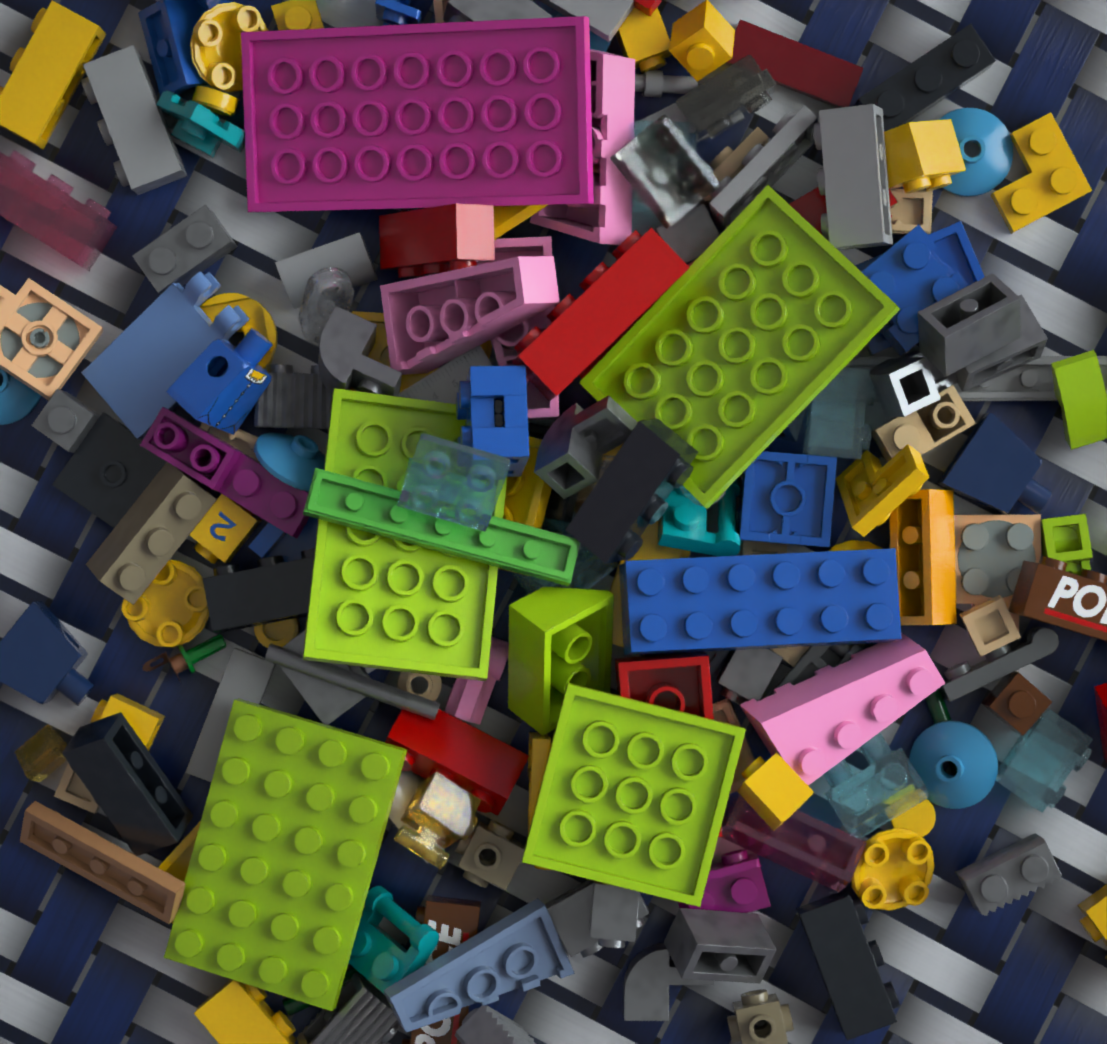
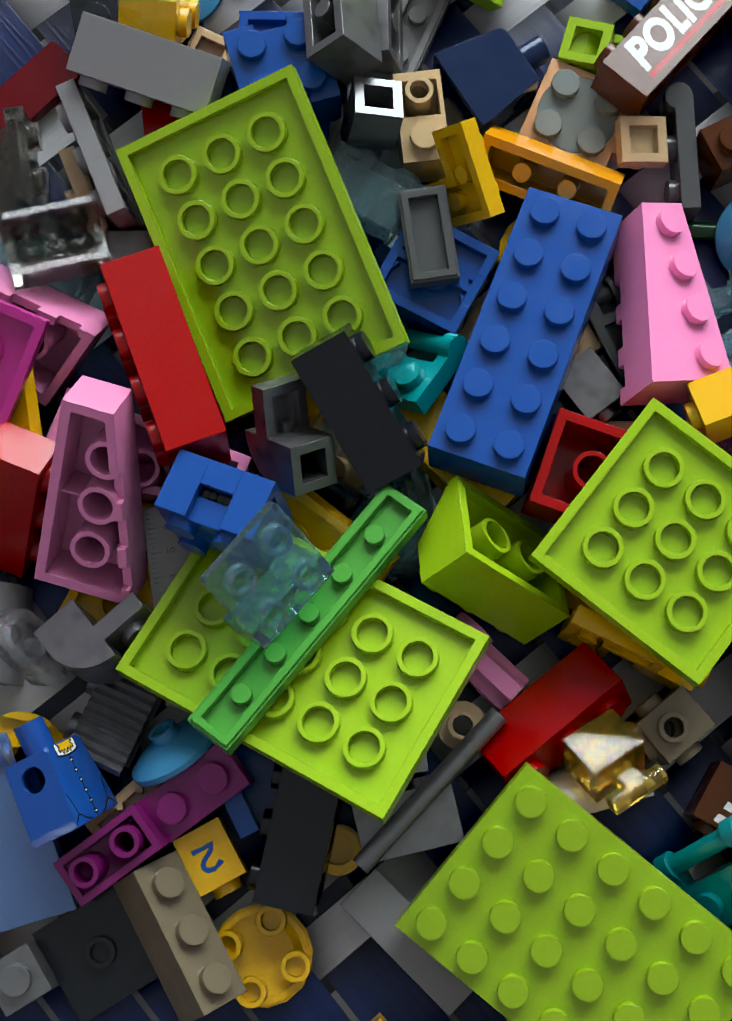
camera: 70 degrees left, 10 degrees down
green piece [142,634,226,682] -> none
none -> dark grey tile [397,184,460,289]

